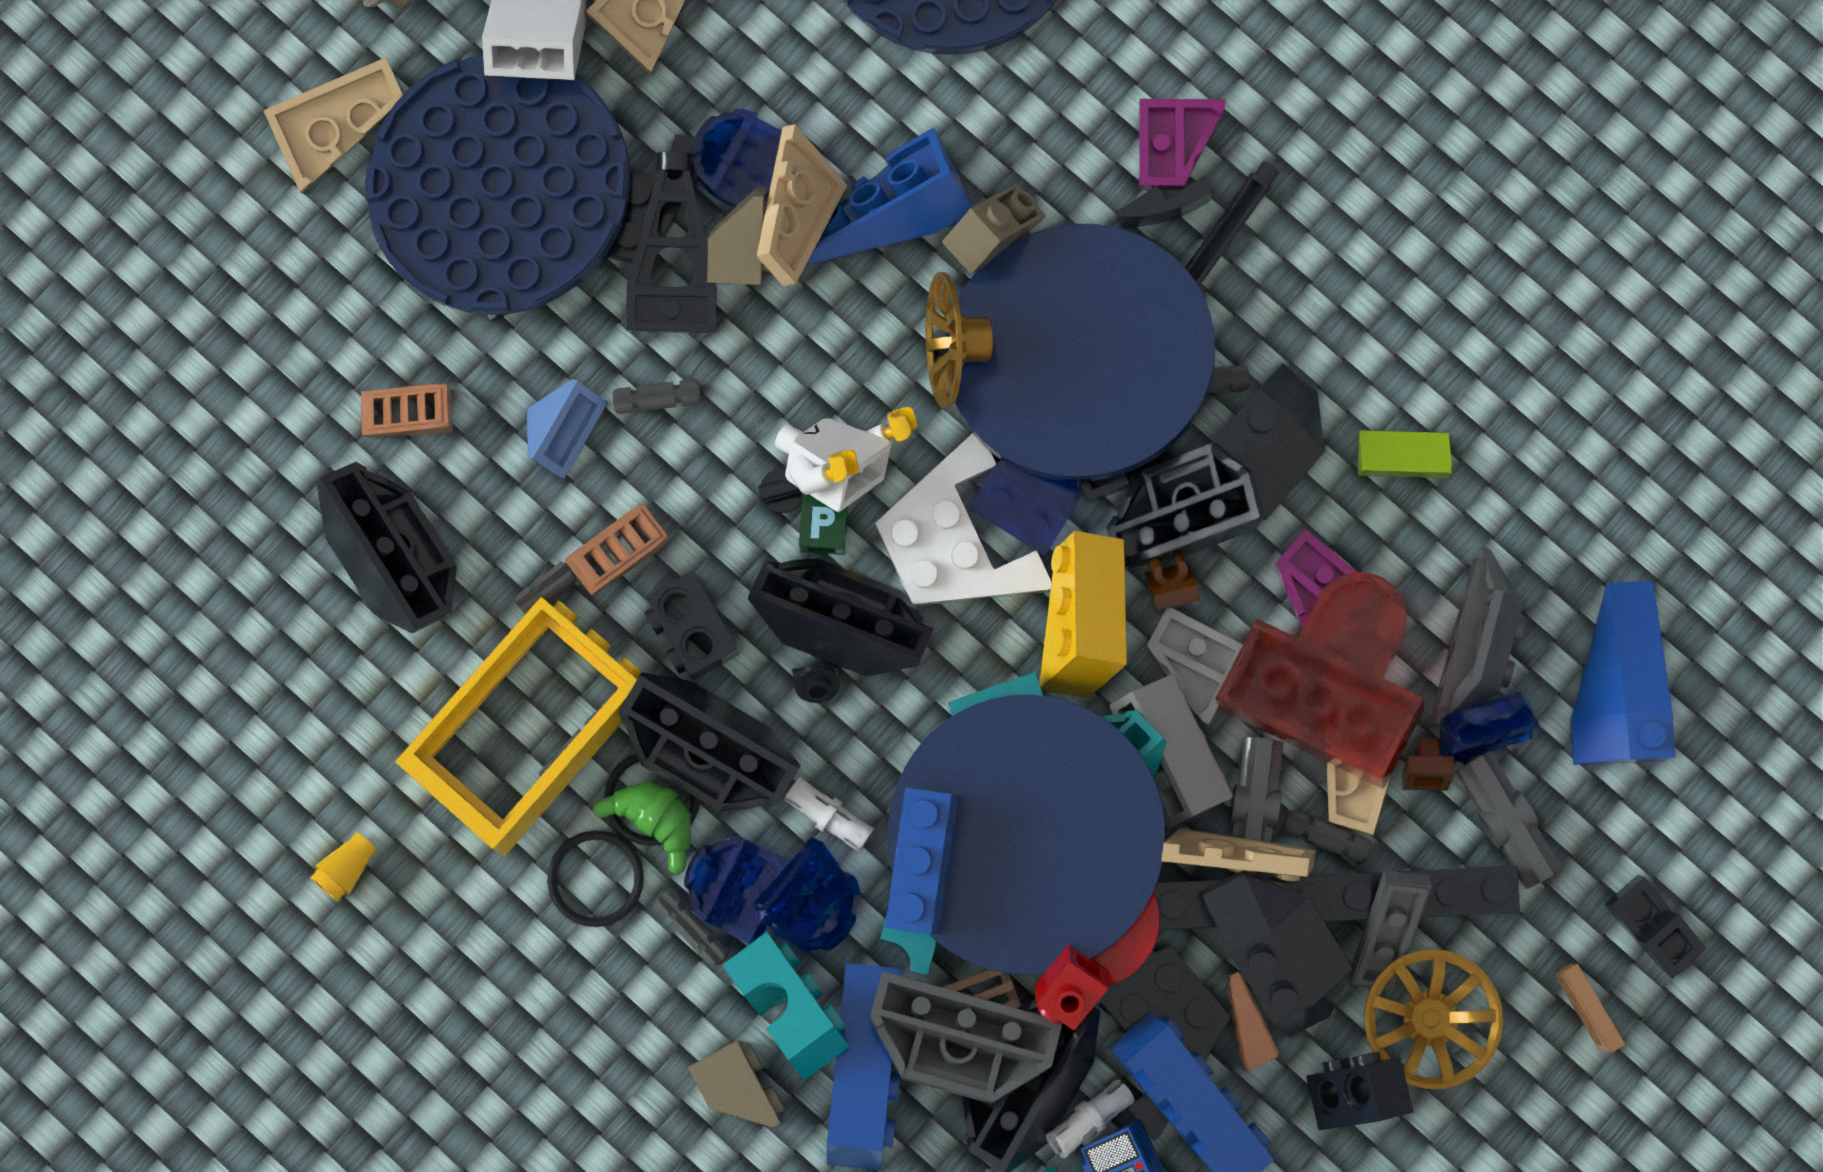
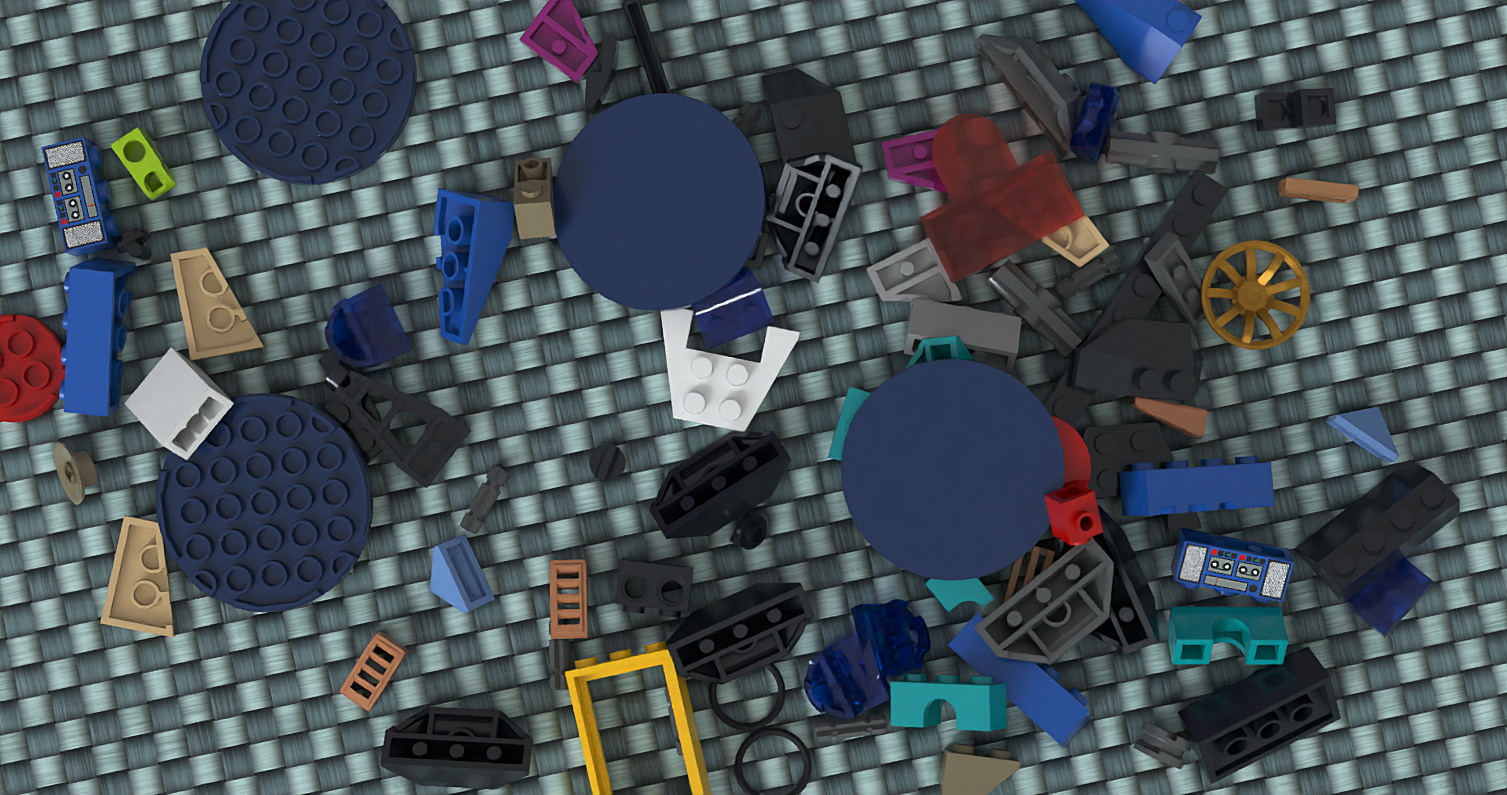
camera: 50 degrees left, 5 degrees up
bright green piece [592,780,692,875] -> none
dark tan slope [707,187,770,285] -> none
tan wing [757,124,847,286] -> none
white torso [775,407,918,512] -> none
white pin [783,777,875,852] -> none
dark green brick [799,493,848,555] -> none
blue brick [885,787,959,935] -> none
pearl gold wheel [925,272,993,409] -> none
yellow wedge [1039,530,1127,698] -> none
white pin [1046,1079,1134,1158] -> none
reddish brown tile [1144,552,1200,611] -> none
tan wing [1161,828,1316,881] -> none
black brick [1306,1051,1414,1131] -> none
lime slope [1358,430,1452,478] -> none
reddish brown tile [1402,738,1455,791] -> none

